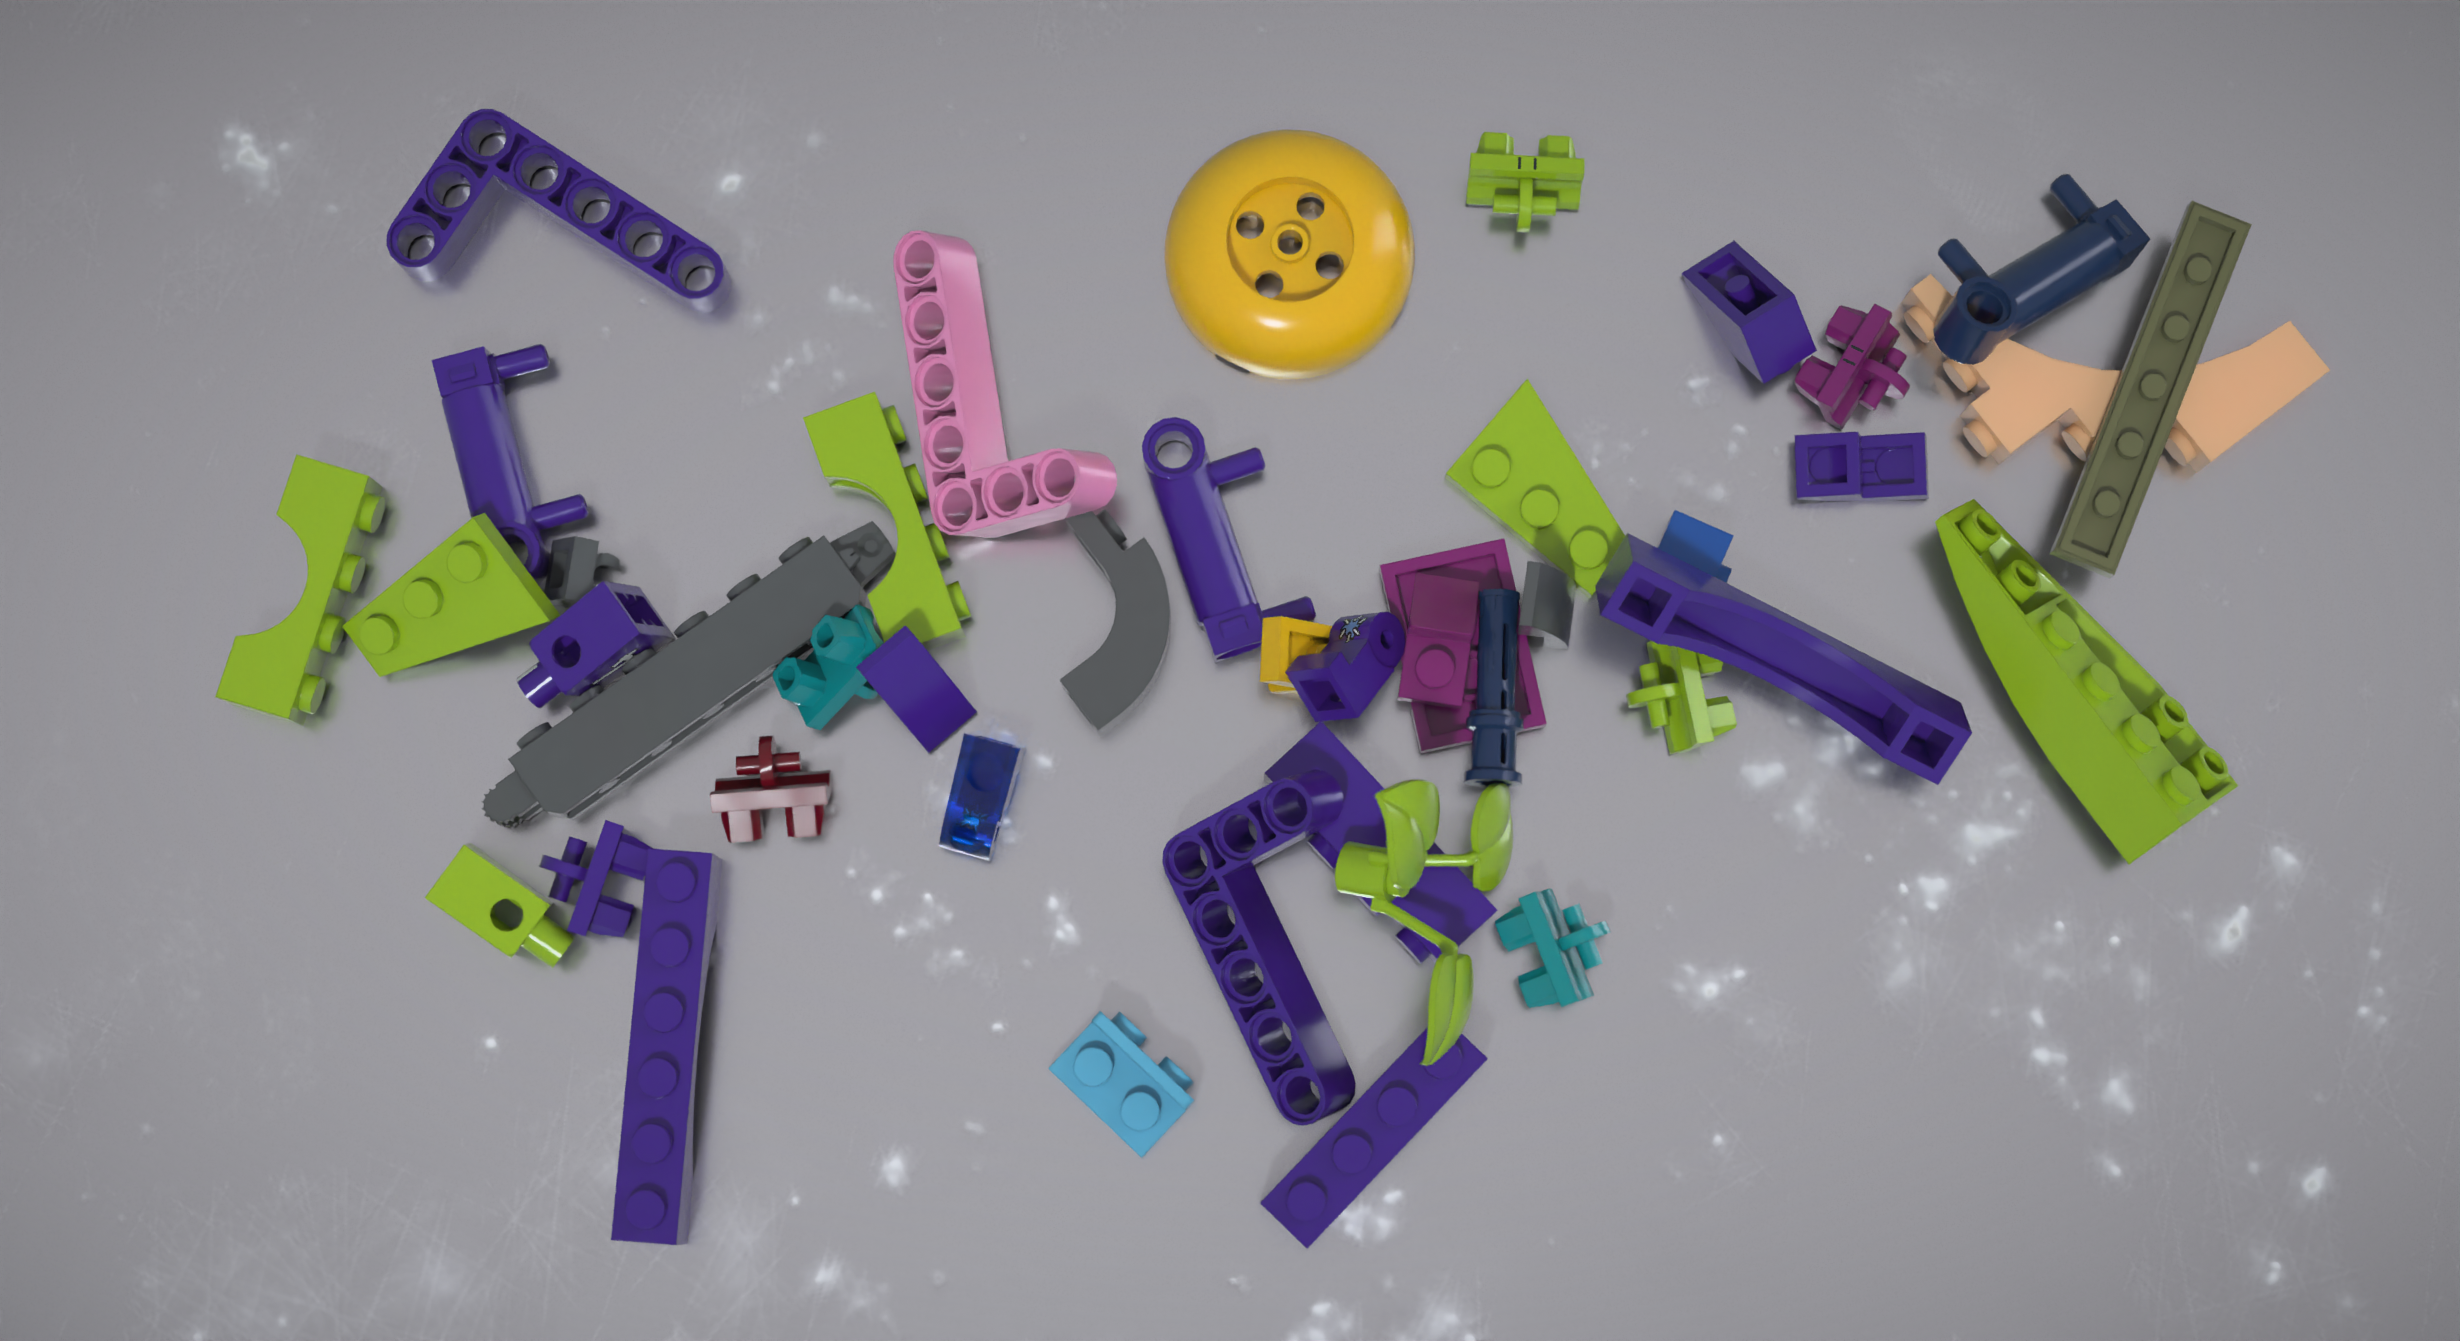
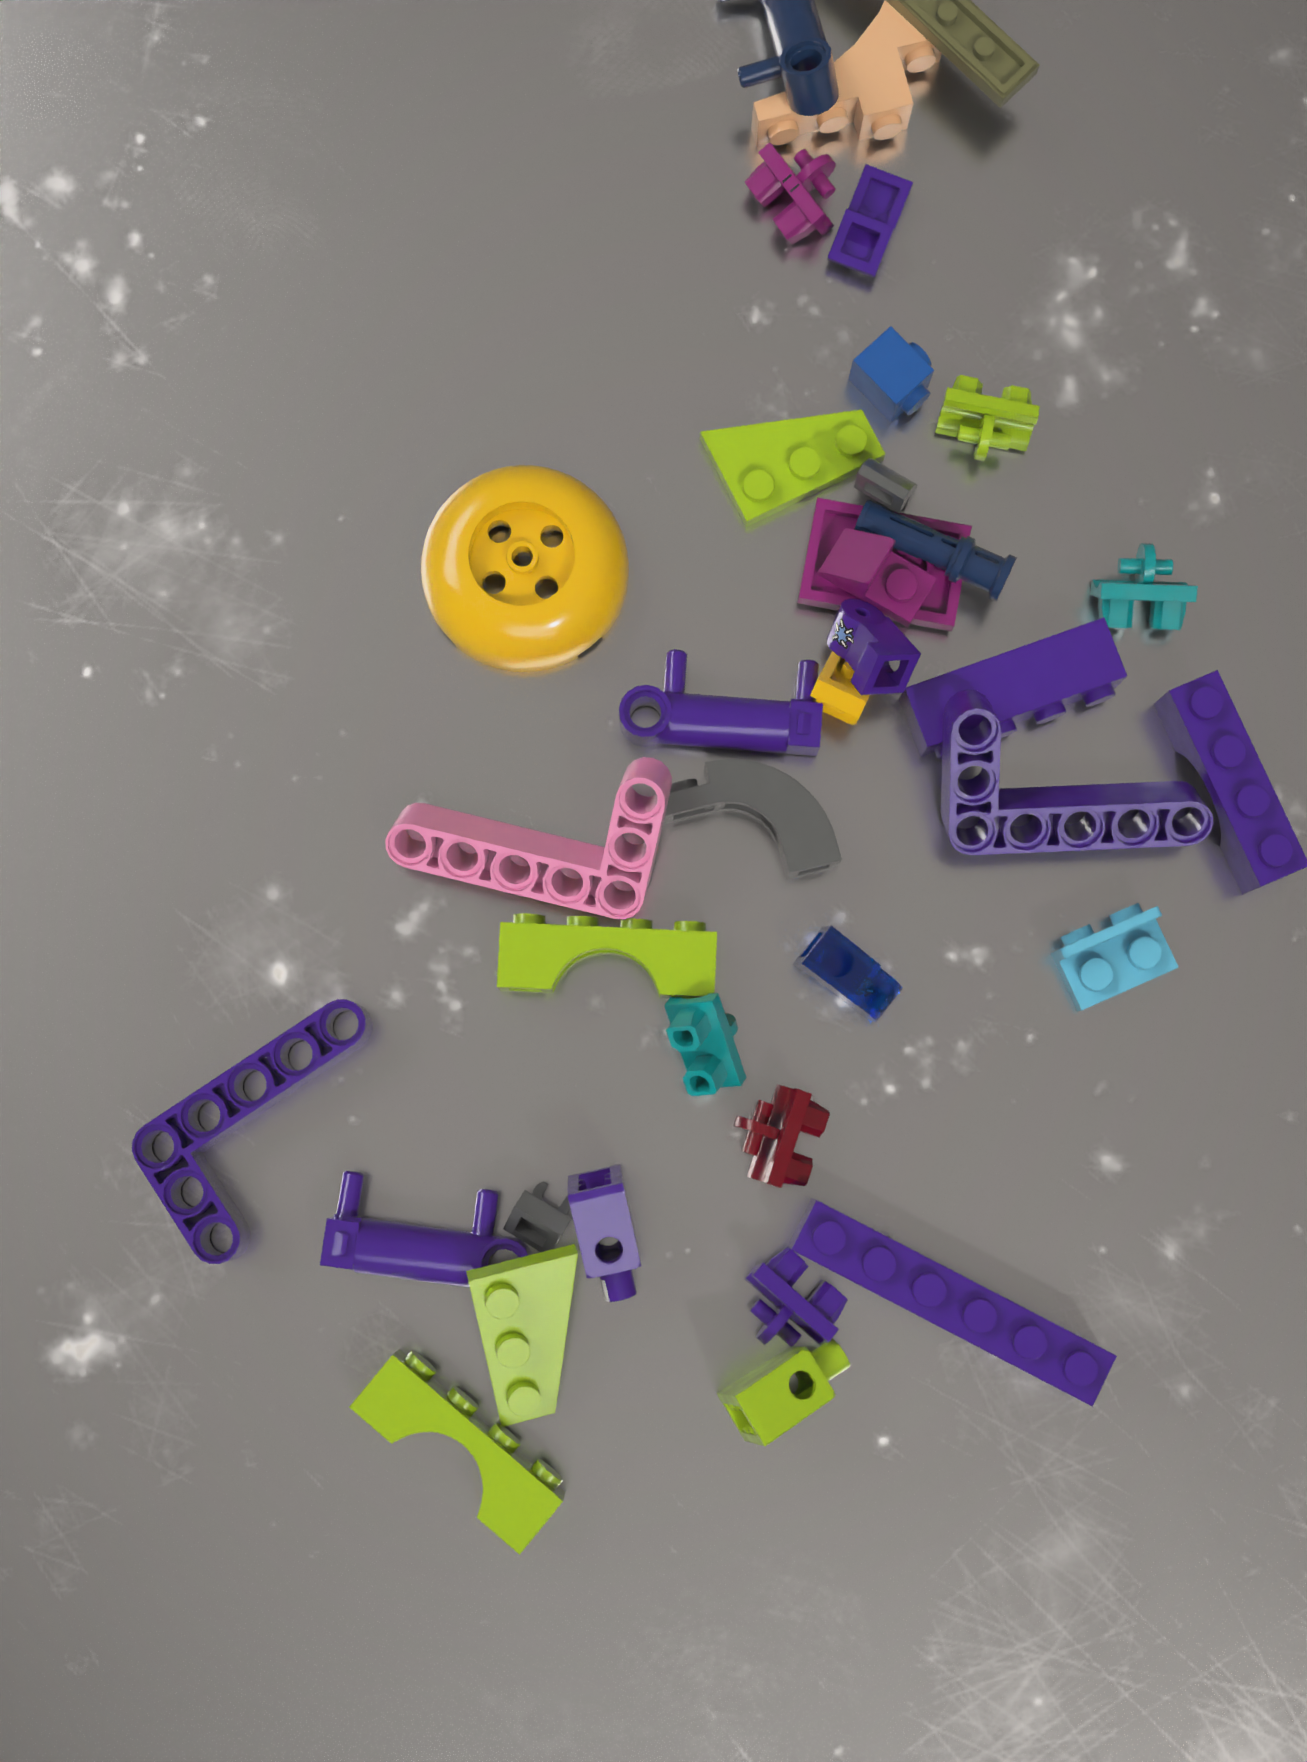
camera: 70 degrees left, 0 degrees up
dark grey hinge [481,521,896,828] -> none
dark purple slope [856,625,977,753] -> none
lime plant [1335,779,1513,1066] -> none
lime hips [1466,132,1585,233] -> none
dark purple arch [1595,533,1972,785] -> none
dark purple slope [1681,241,1817,384] -> none
lime wedge [1935,499,2238,865] -> none

